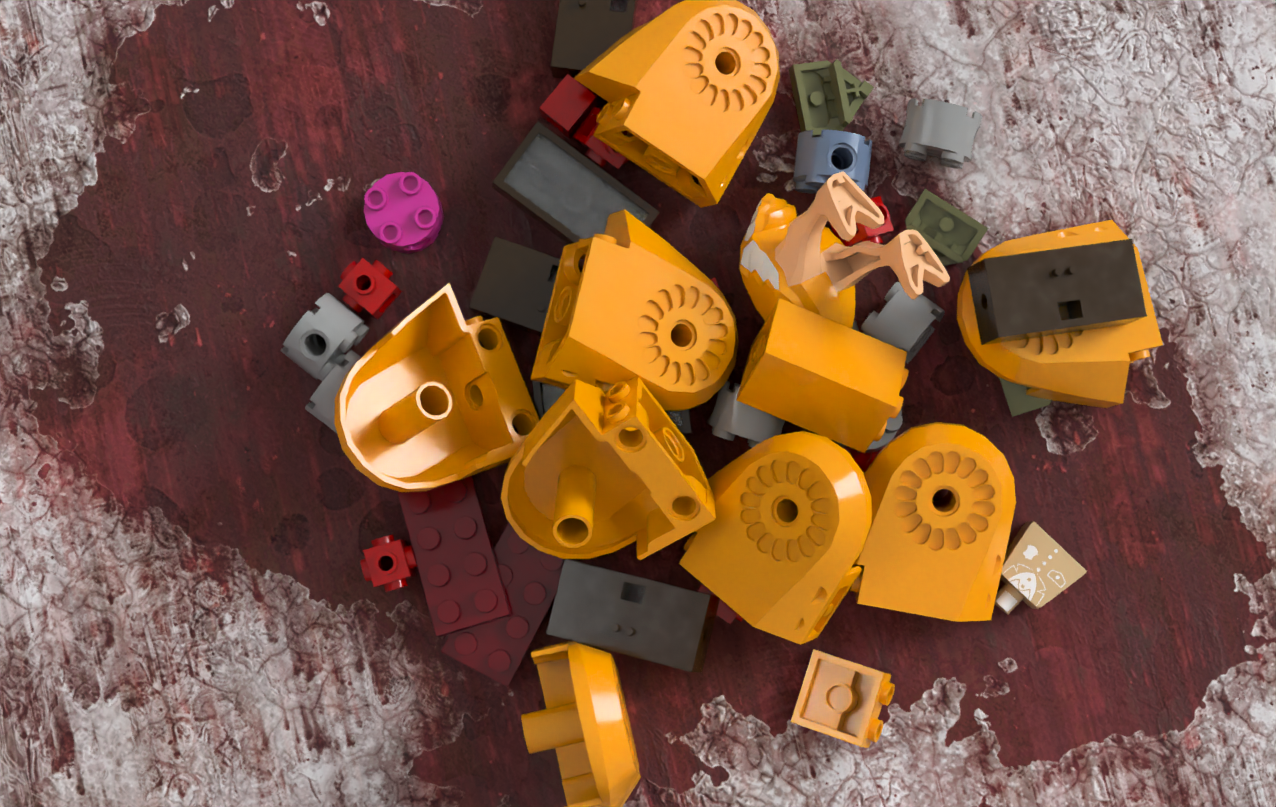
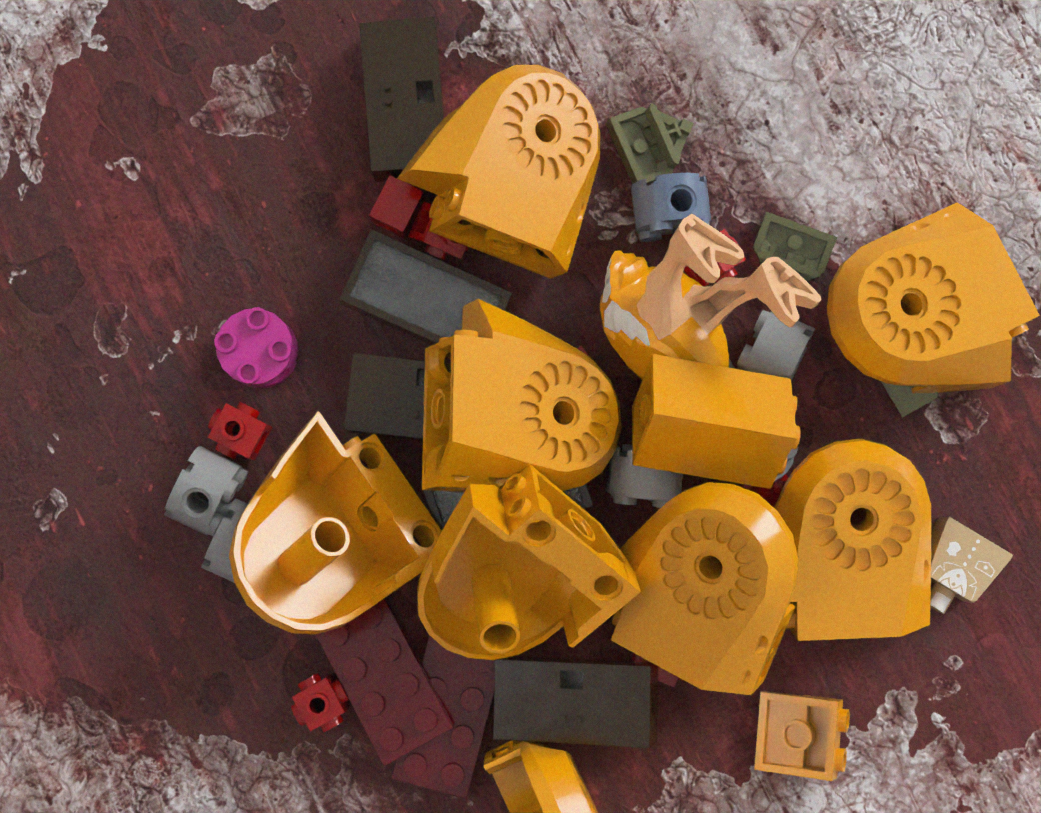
camera: 20 degrees left, 0 degrees up
light grey brick [898,98,983,169] -> none
dark brown brick [967,239,1147,345] -> none

